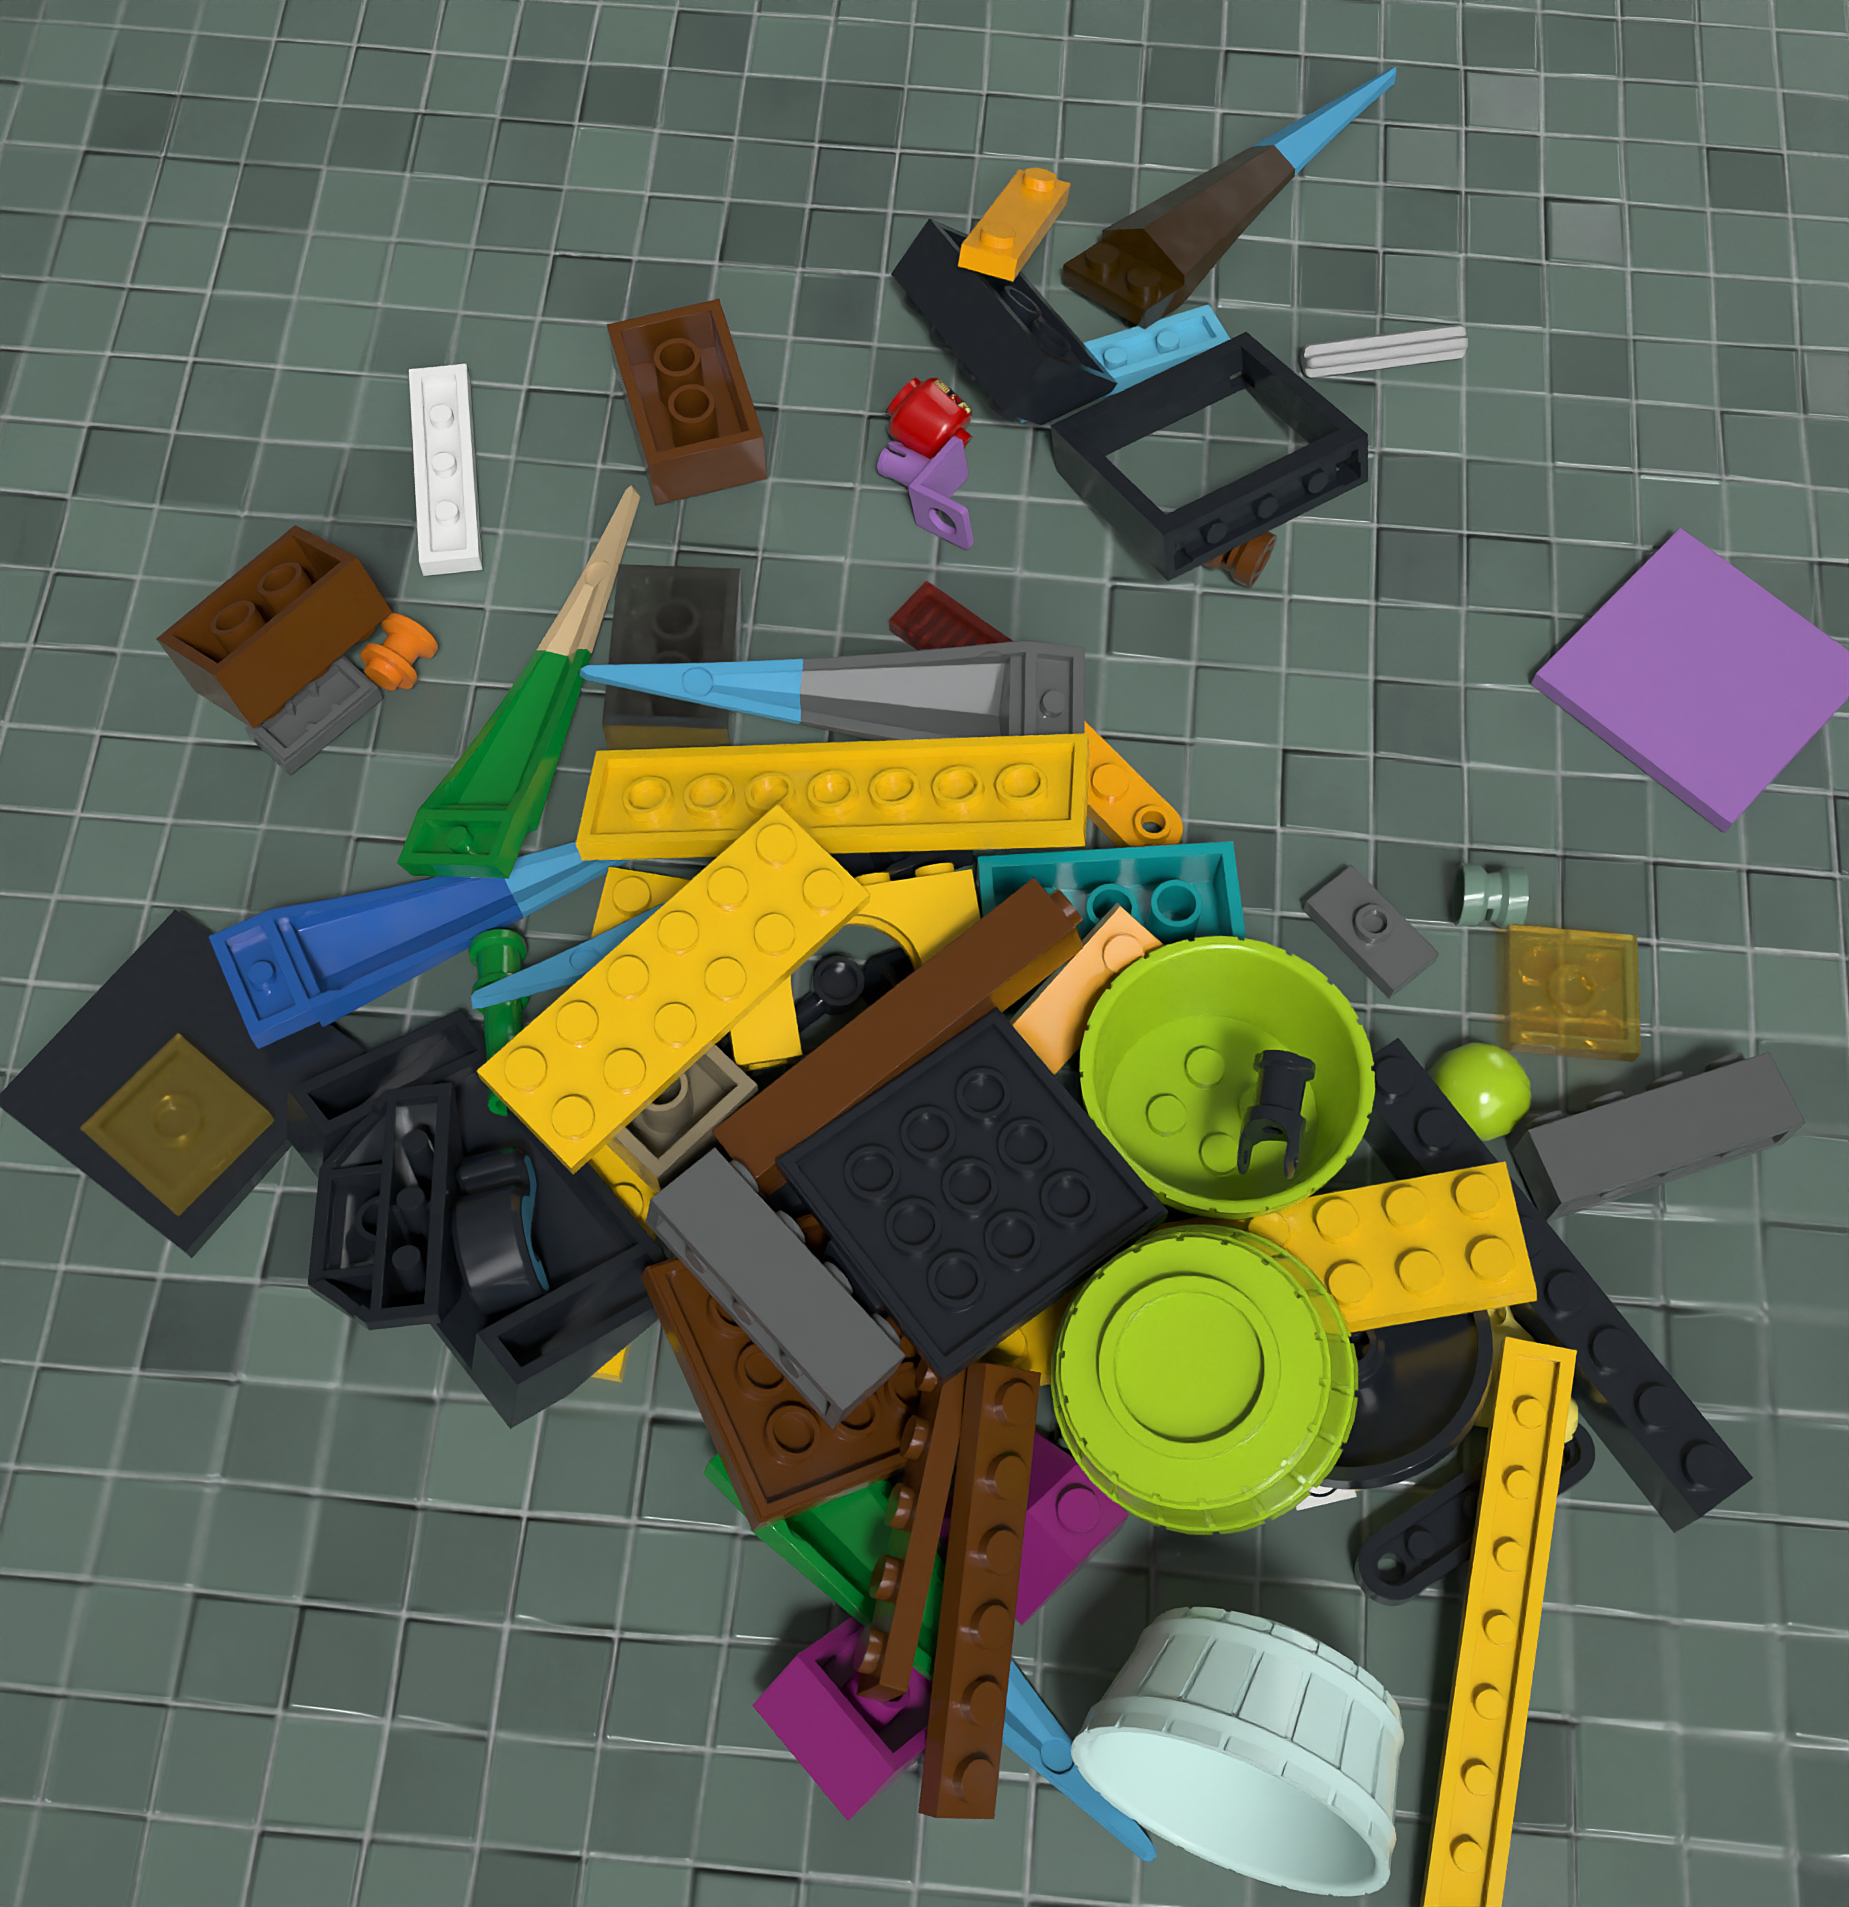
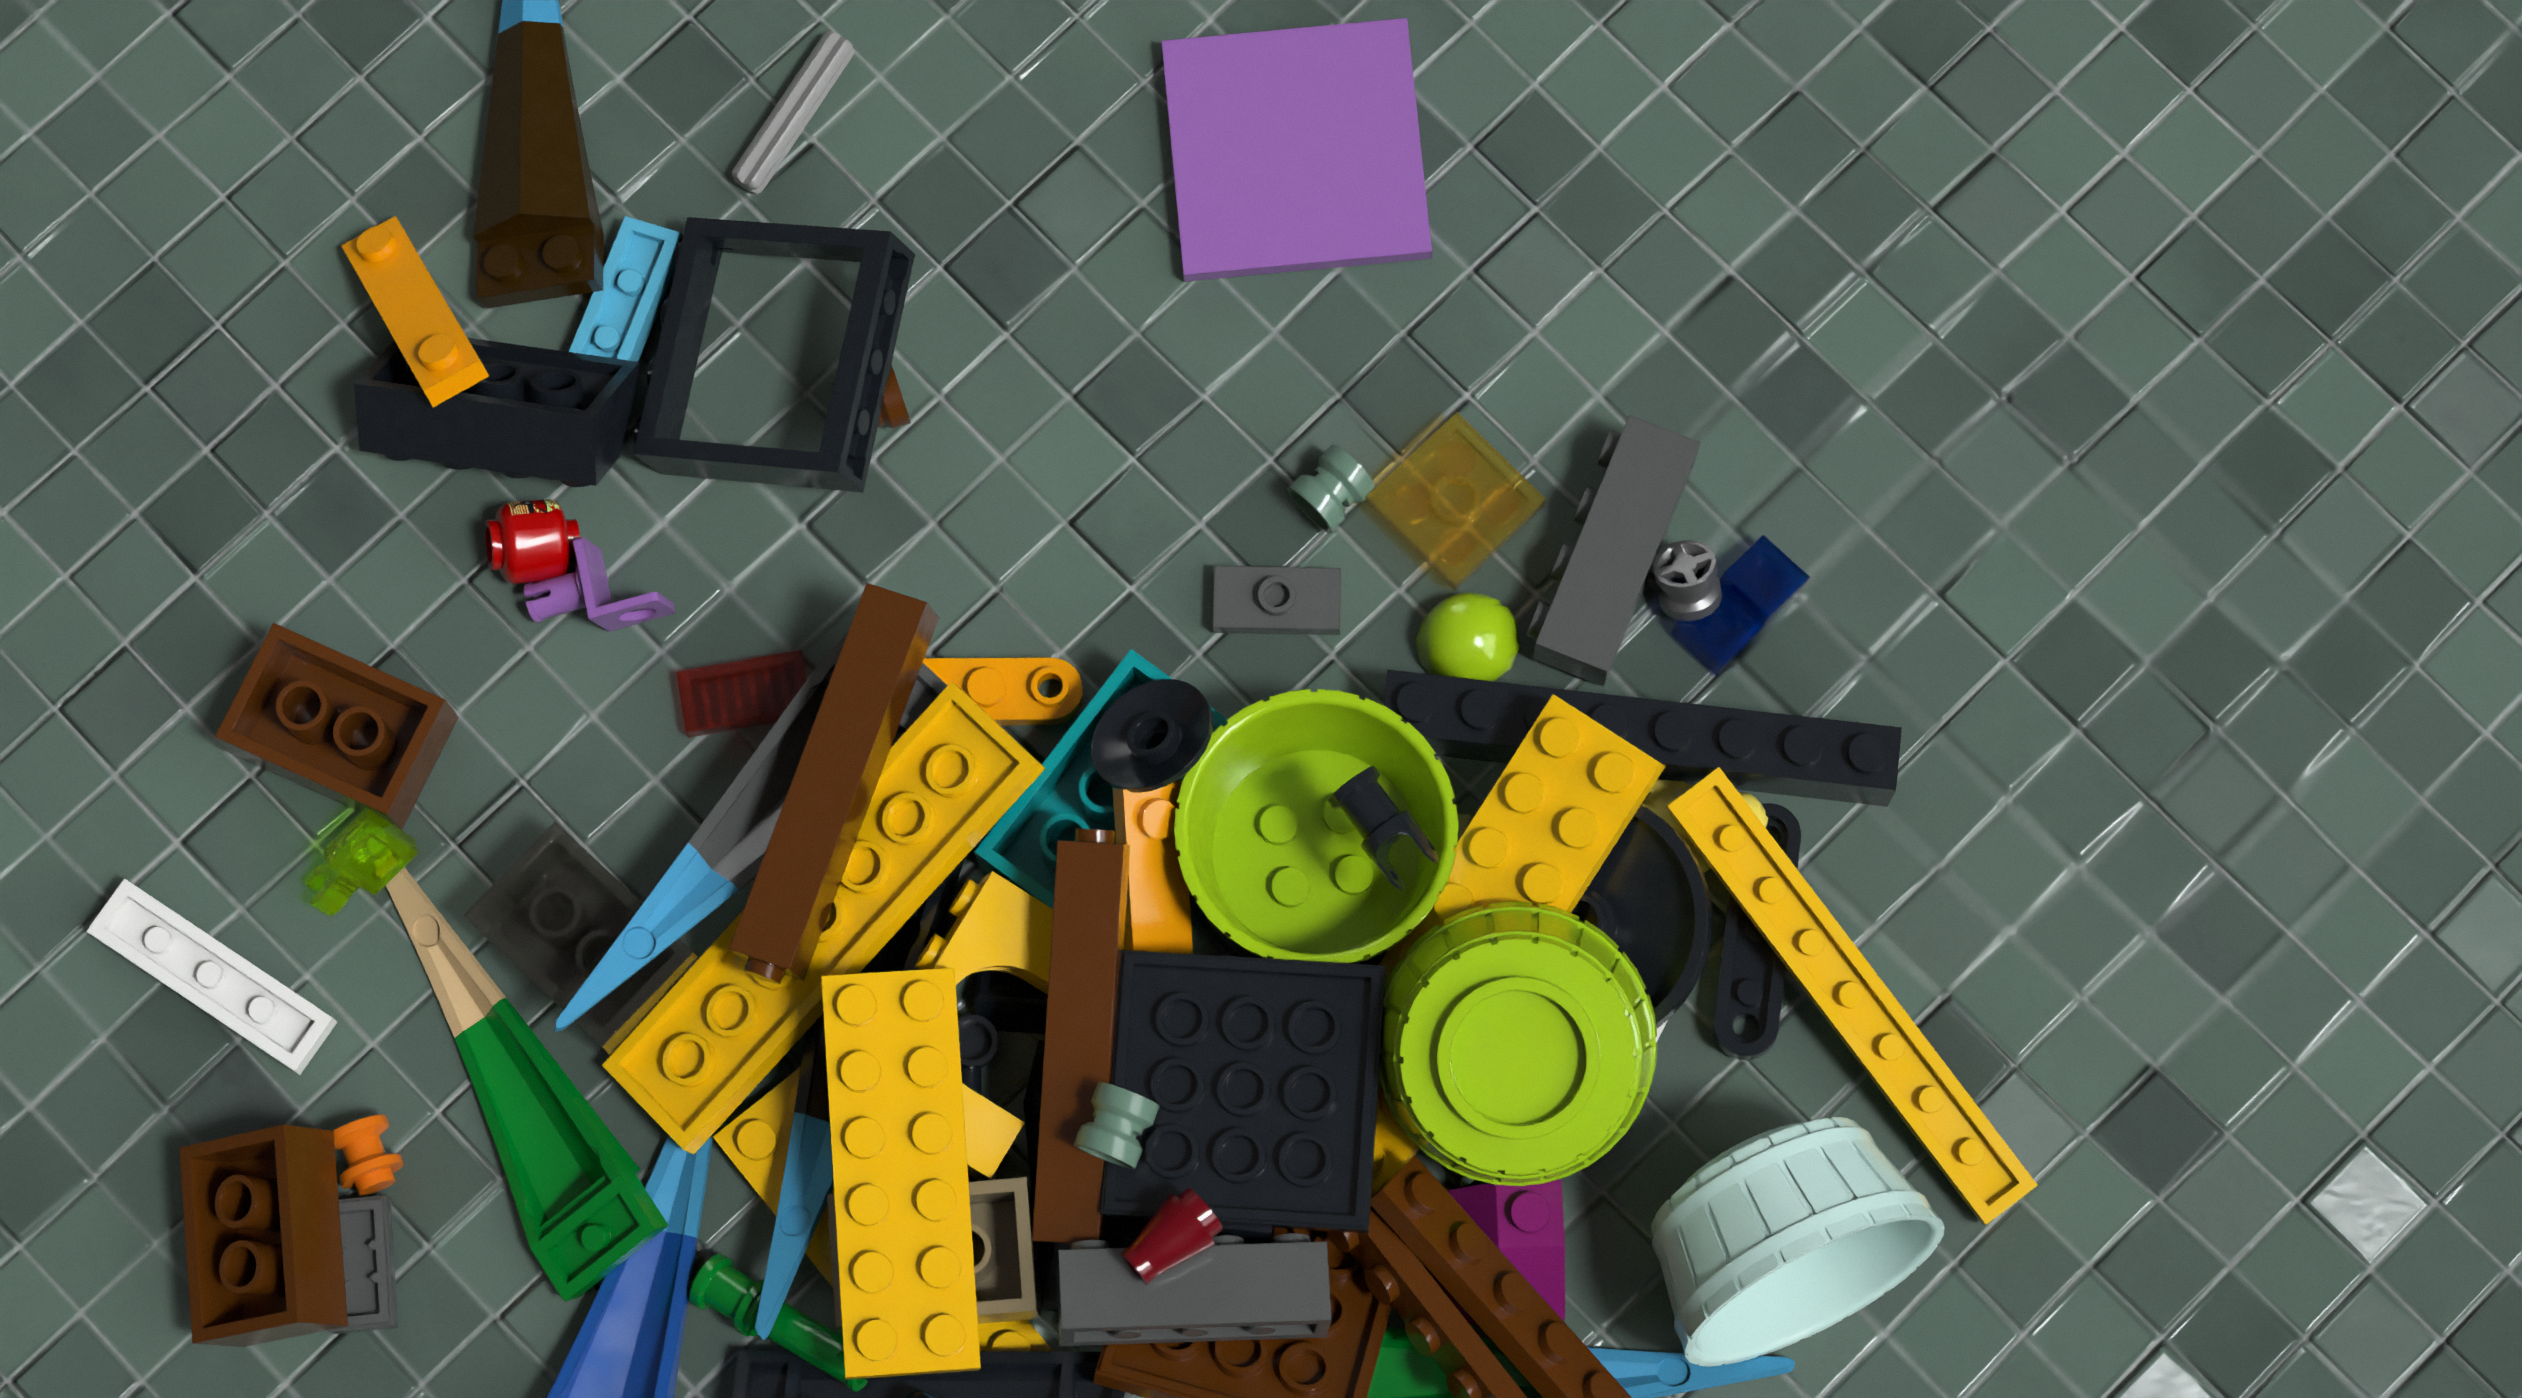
camera: 45 degrees left, 10 degrees up
none -> clear neon green plate [305,808,418,917]
none -> reddish brown brick [729,583,939,984]
none -> sand green wheel [1073,1082,1160,1169]
none -> black dish [1091,679,1213,793]
none -> dark red cone [1121,1187,1223,1285]
none -> flat silver wheel [1653,540,1722,622]
none -> clear blue slope [1670,535,1810,676]

